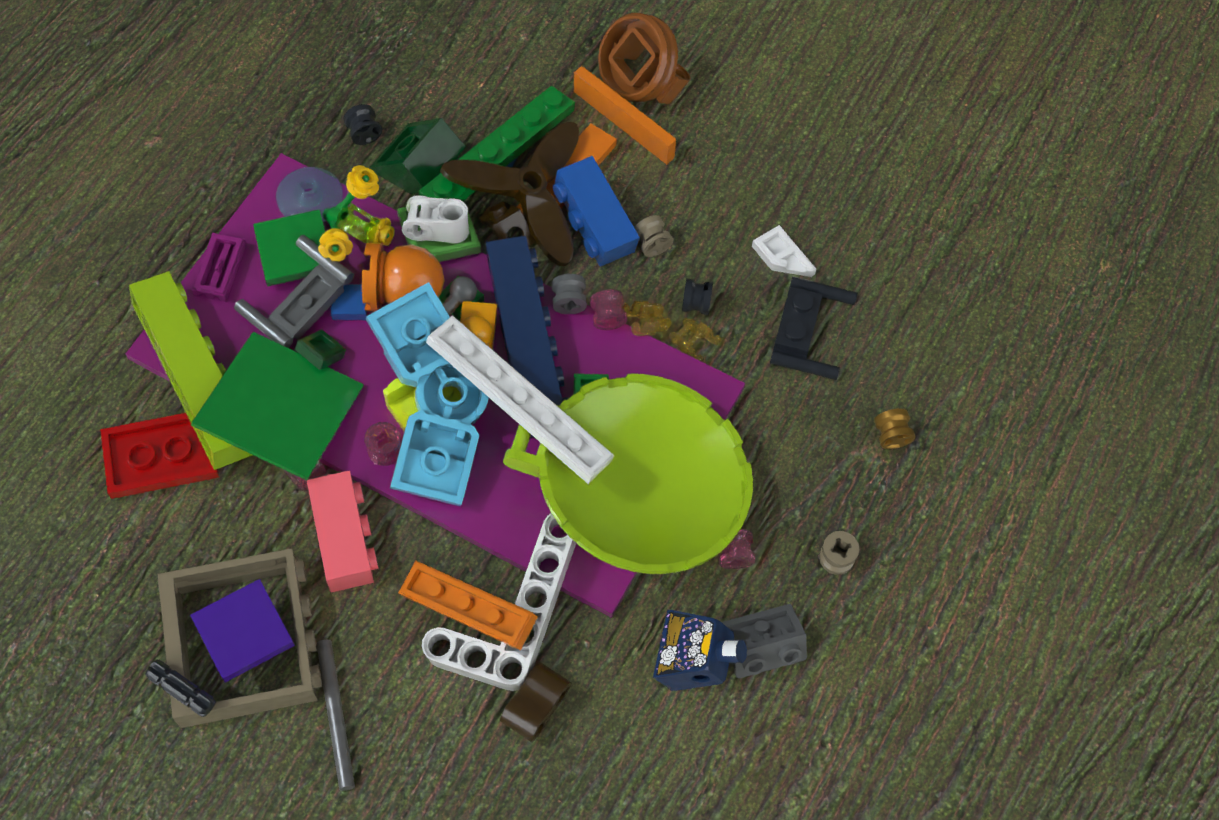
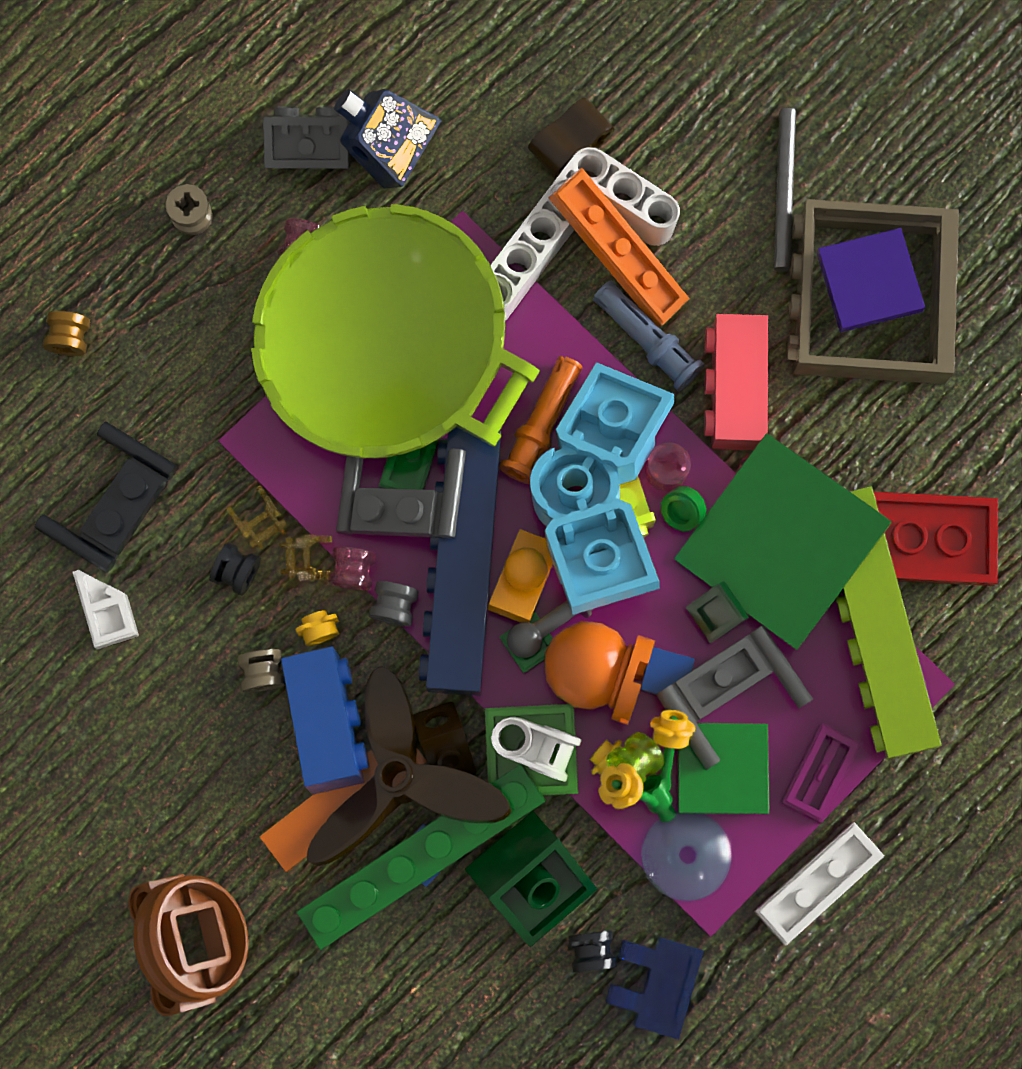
camera: 160 degrees left, 15 degrees up
black axle [145,659,216,717] -> none
white tile [426,315,614,484] -> none
orange tile [574,66,676,165] -> none
none -> yellow plate [295,610,339,646]
none -> dark grey plate [336,449,466,539]
none -> orange pin [499,356,583,484]
none -> sand blue pin [592,280,705,392]
none -> clear blue plate [605,937,704,1040]
none -> green tile [661,486,707,531]
none -> white tile [754,822,884,946]

